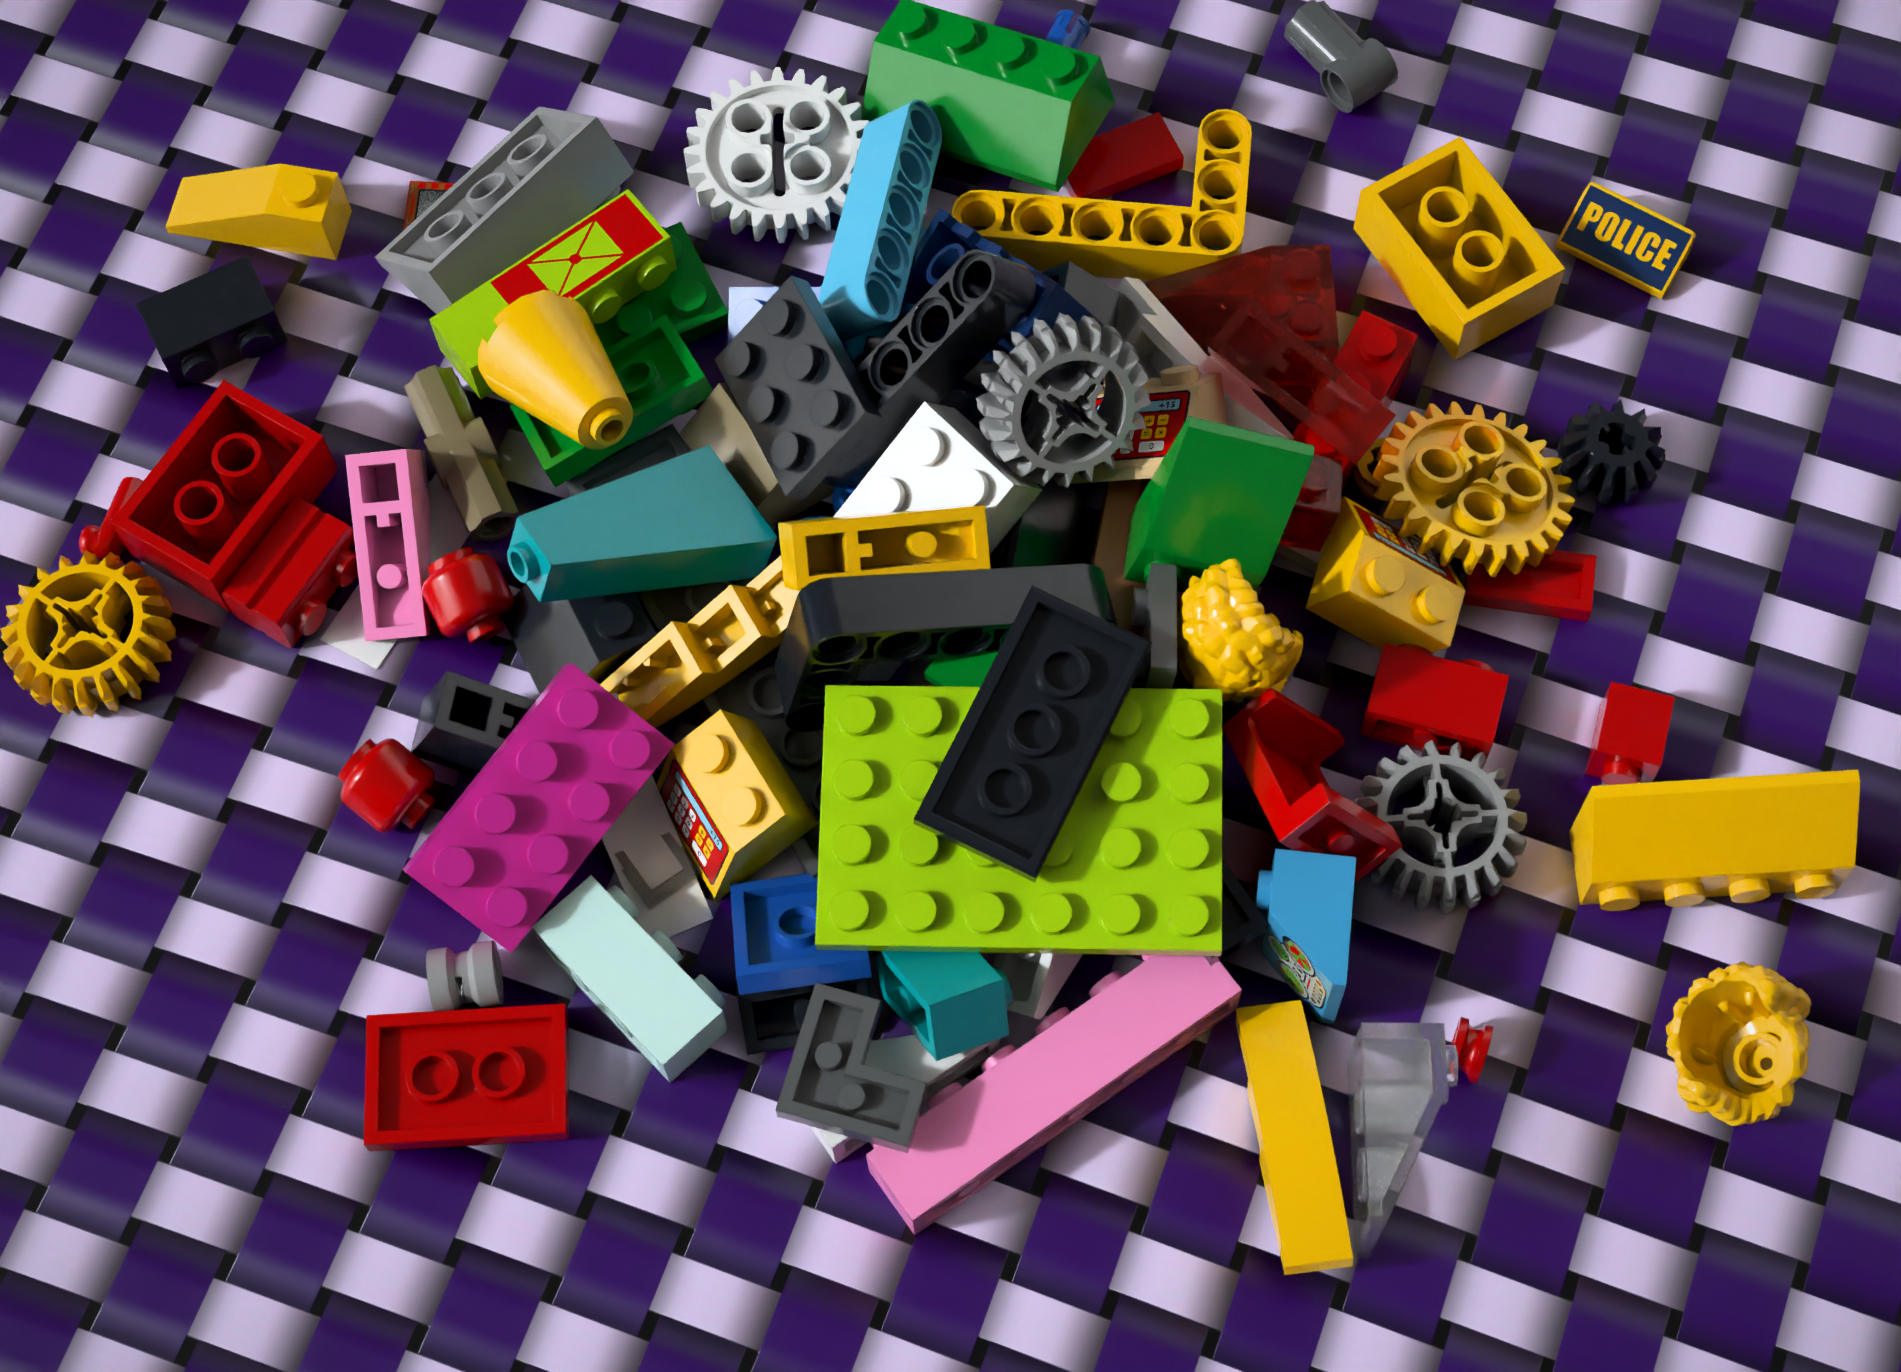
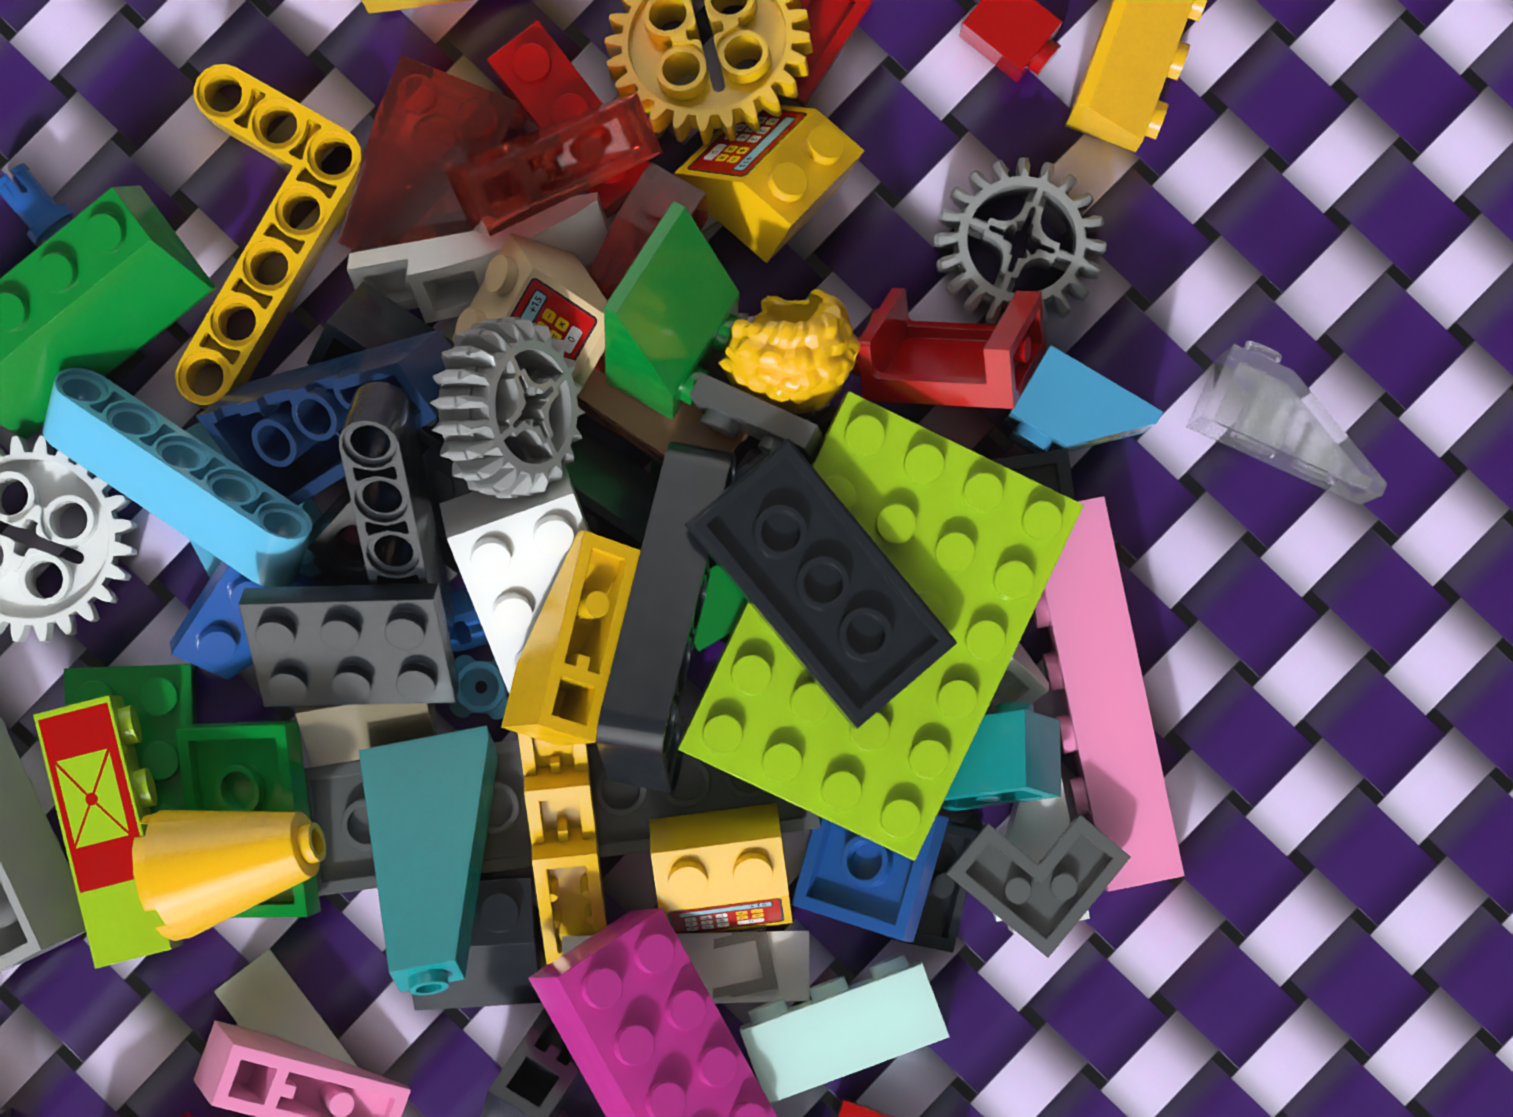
camera: 65 degrees left, 20 degrees up
dark tan piece [404,365,520,543] -> none
red head [421,547,514,644] -> none
red tile [1064,112,1184,200] -> none
yellow slope [1236,1000,1353,1275] -> none
red brick [1360,643,1510,768] -> none
red bush [1444,1017,1494,1083] -> none
yellow hair [1666,962,1811,1126] -> none

